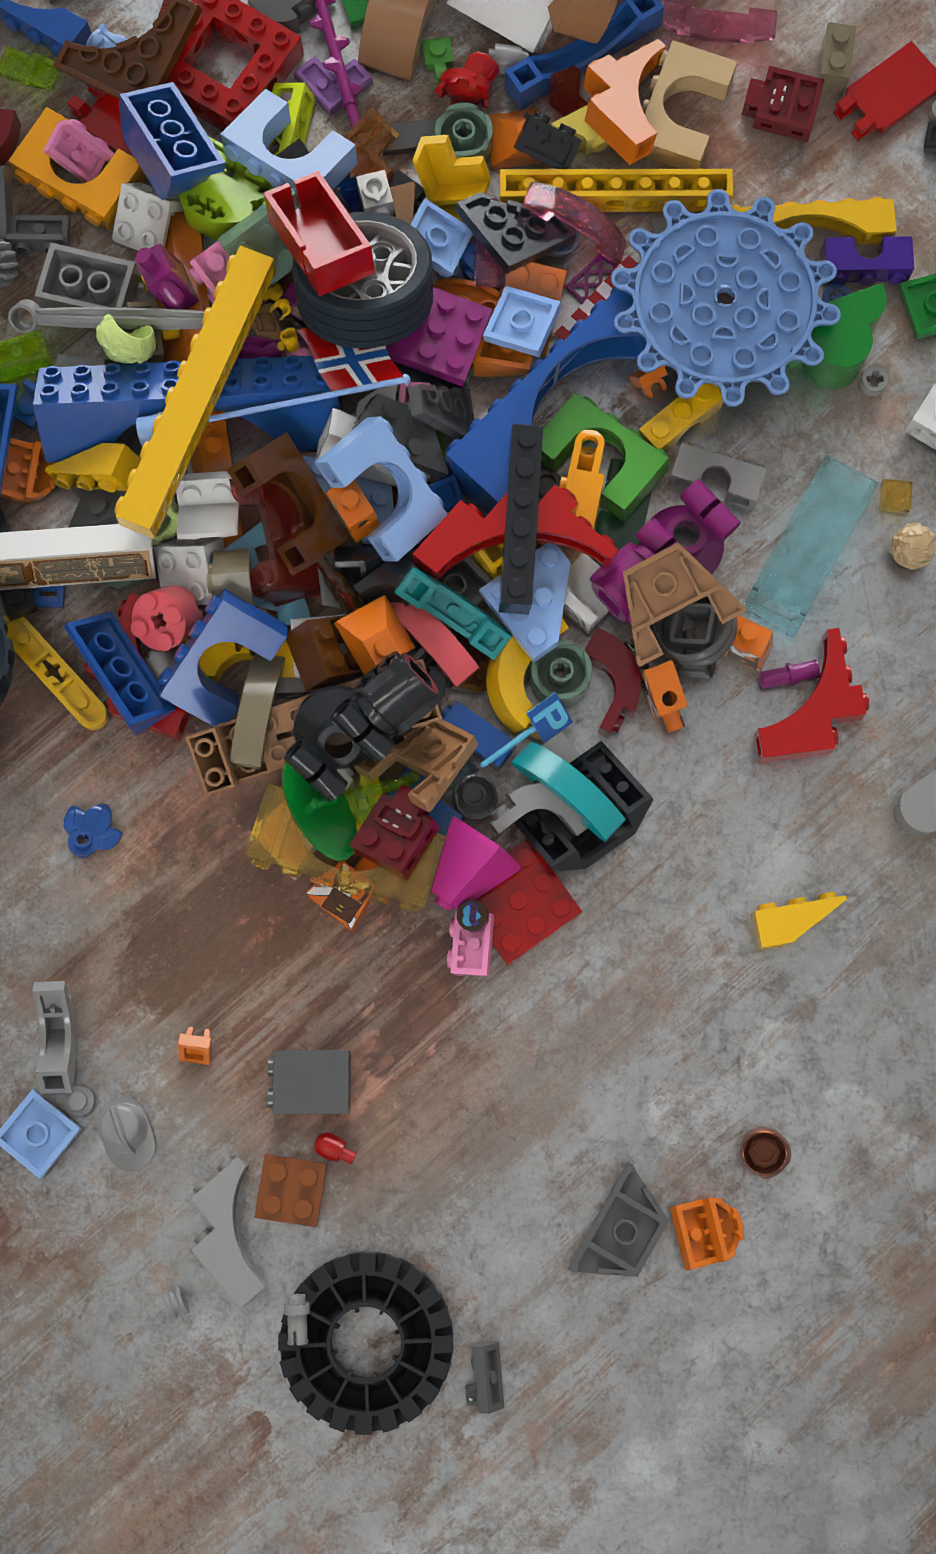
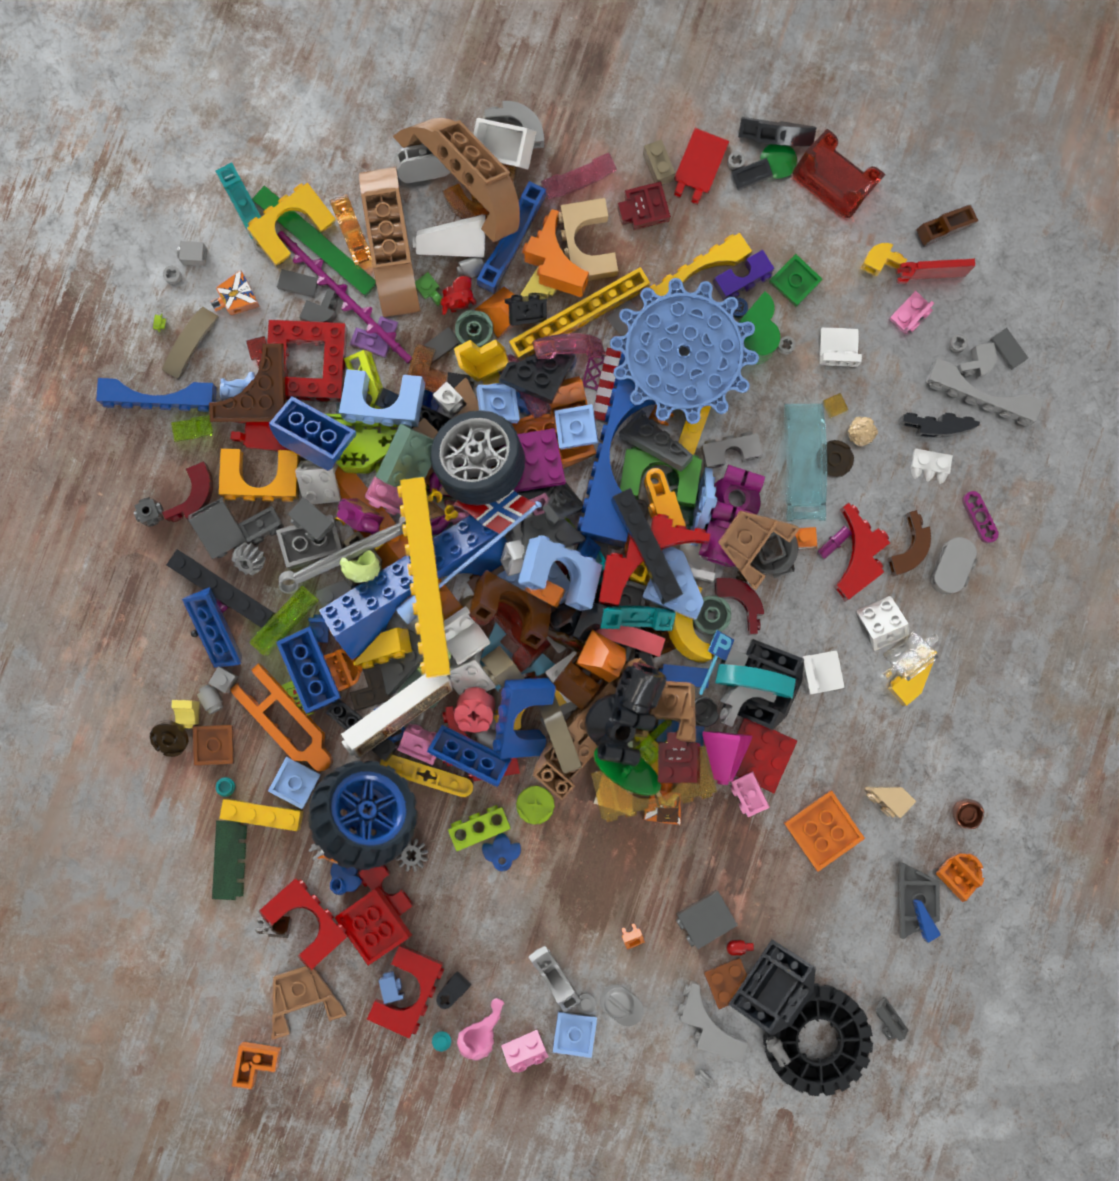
camera: 40 degrees left, 5 degrees up
bright pink bracket [43,119,115,183] -> none
red piece [263,170,375,297] -> none
dark brown tile [457,900,489,932] -> none
clear red bracket [550,65,588,117] -> none
orange torso [640,660,688,733] -> none
none -> dark grey brick [288,497,335,542]
none -> dark brown tile [350,664,392,711]
none -> bright pink bracket [398,724,437,765]
none -> lime brick [448,805,511,851]
none -> lime tile [516,786,555,824]
none -> dark grey wing [619,410,693,472]
none -> light blue plate [690,467,717,546]
none -> black slope [728,939,816,1035]
none -> orange plate [783,790,865,872]
none -> white bracket [801,651,844,695]
none -> dark brown tile [816,440,854,478]
none -> white bracket [857,596,909,651]
none -> tan slope [864,787,917,818]
none -> clear plate [883,631,939,681]
none -> reddish brown arch [887,510,931,577]
none -> blue slope [913,899,941,943]

